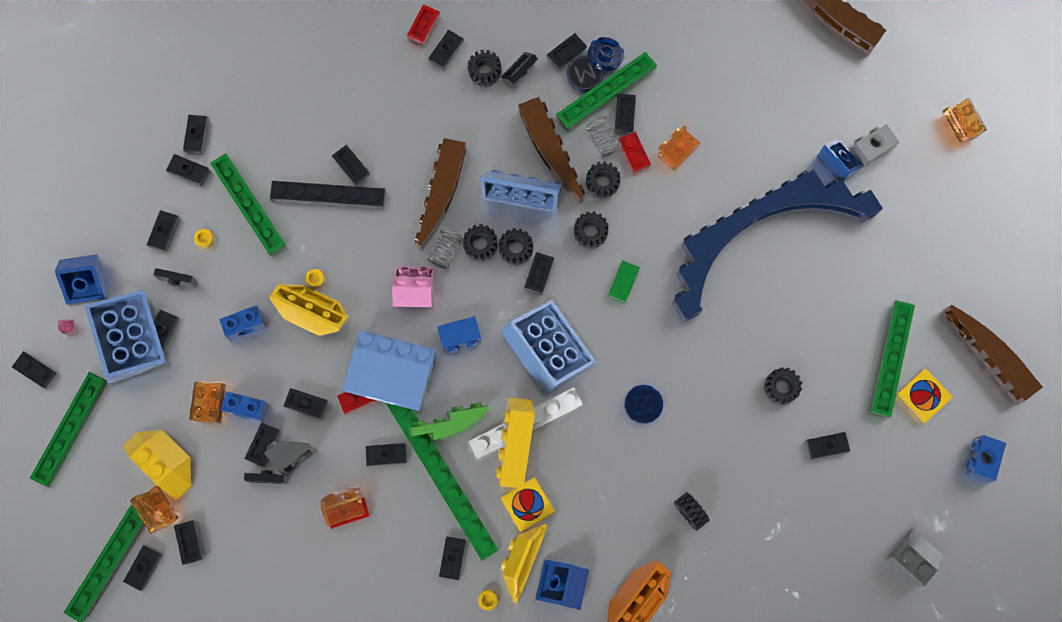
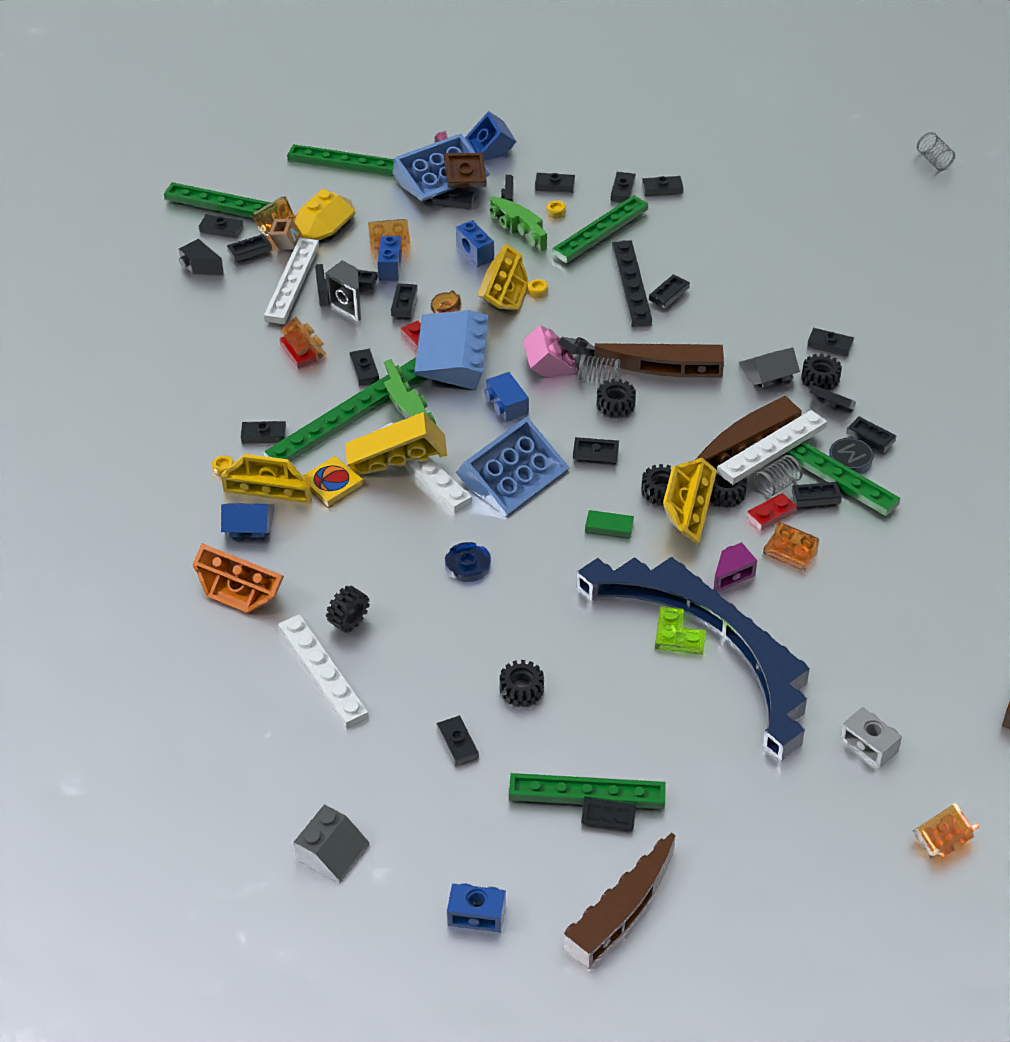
camera: 80 degrees right, 30 degrees down
black plate [12,351,57,389] -> none
red plate [407,4,440,45] -> none
medium blue slope [480,170,561,212] -> none
black tyre [499,228,533,265] -> none
clear blue tile [587,37,624,71] -> none
blue slope [817,139,864,182] -> none
tile [896,368,953,424] -> none
none -> black slope [179,239,224,275]
none -> white plate [264,238,319,324]
none -> medium nougat brick [269,218,302,250]
none -> white plate [278,614,369,728]
none -> clear orange hair [430,290,462,313]
none -> reddish brown plate [444,153,487,188]
none -> bright green slope [489,196,547,252]
none -> black plate [559,337,595,357]
none -> black plate [581,796,637,830]
none -> clear neon green plate [655,606,706,655]
none -> yellow wedge [663,458,717,544]
none -> magenta slope [713,542,757,592]
none -> white plate [717,410,827,485]
none -> dark grey slope [739,347,800,387]

